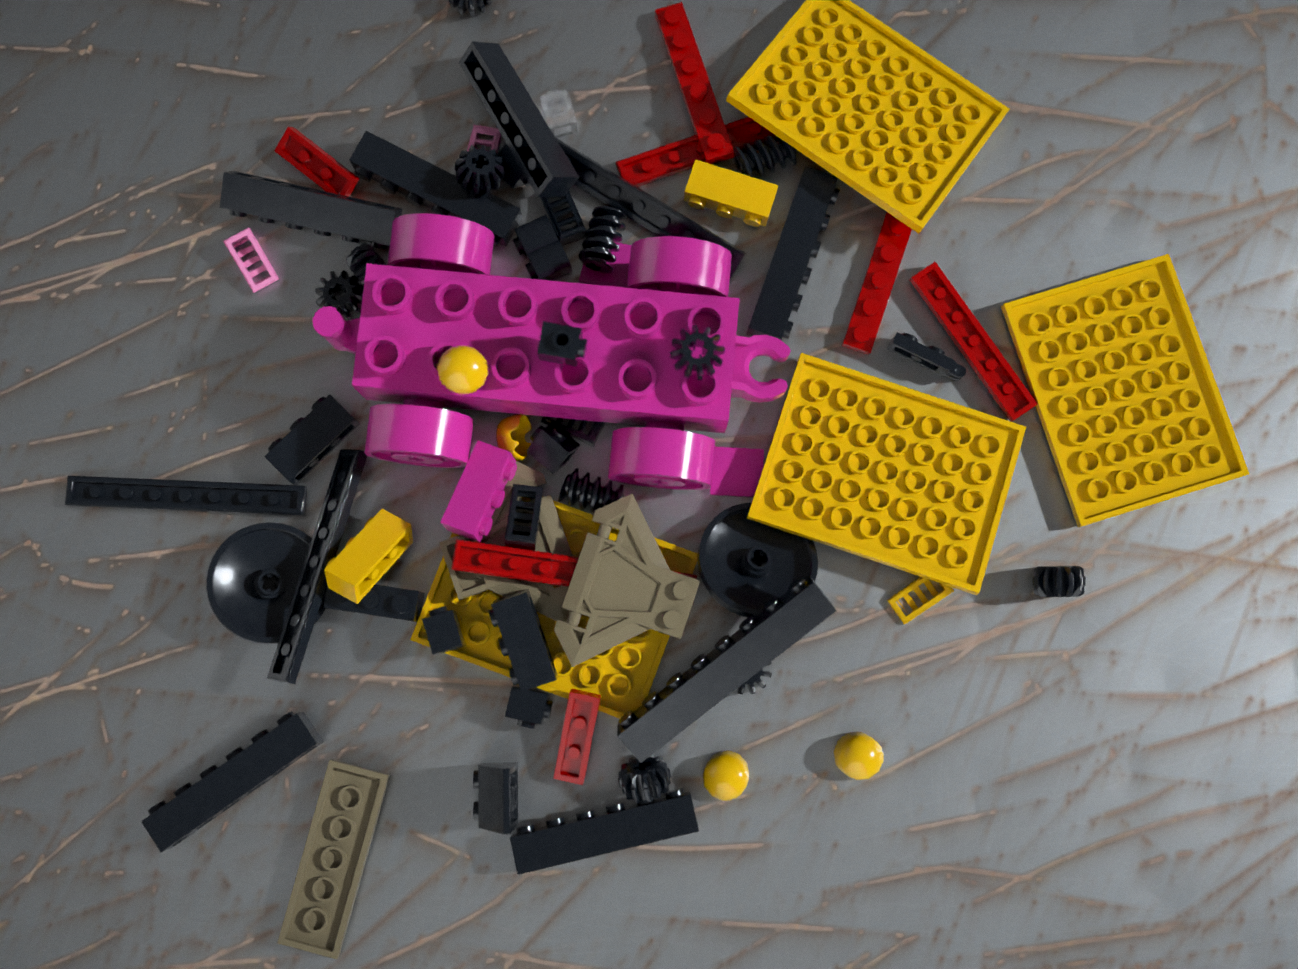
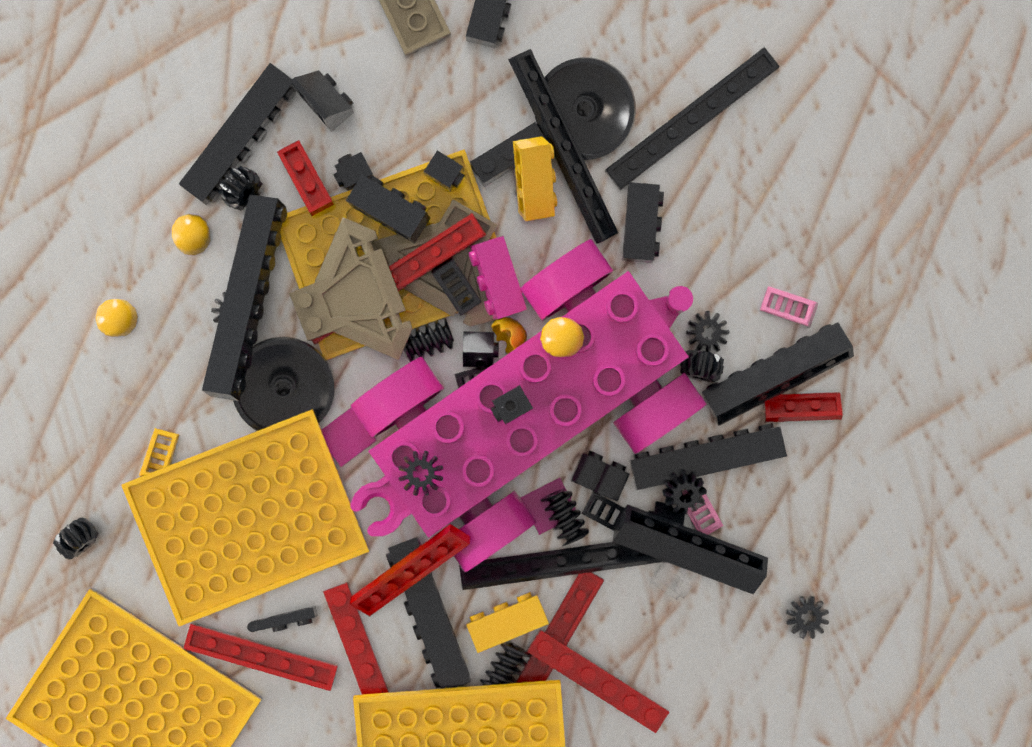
camera: 145 degrees right, 5 degrees up
none -> red plate [350,524,470,617]

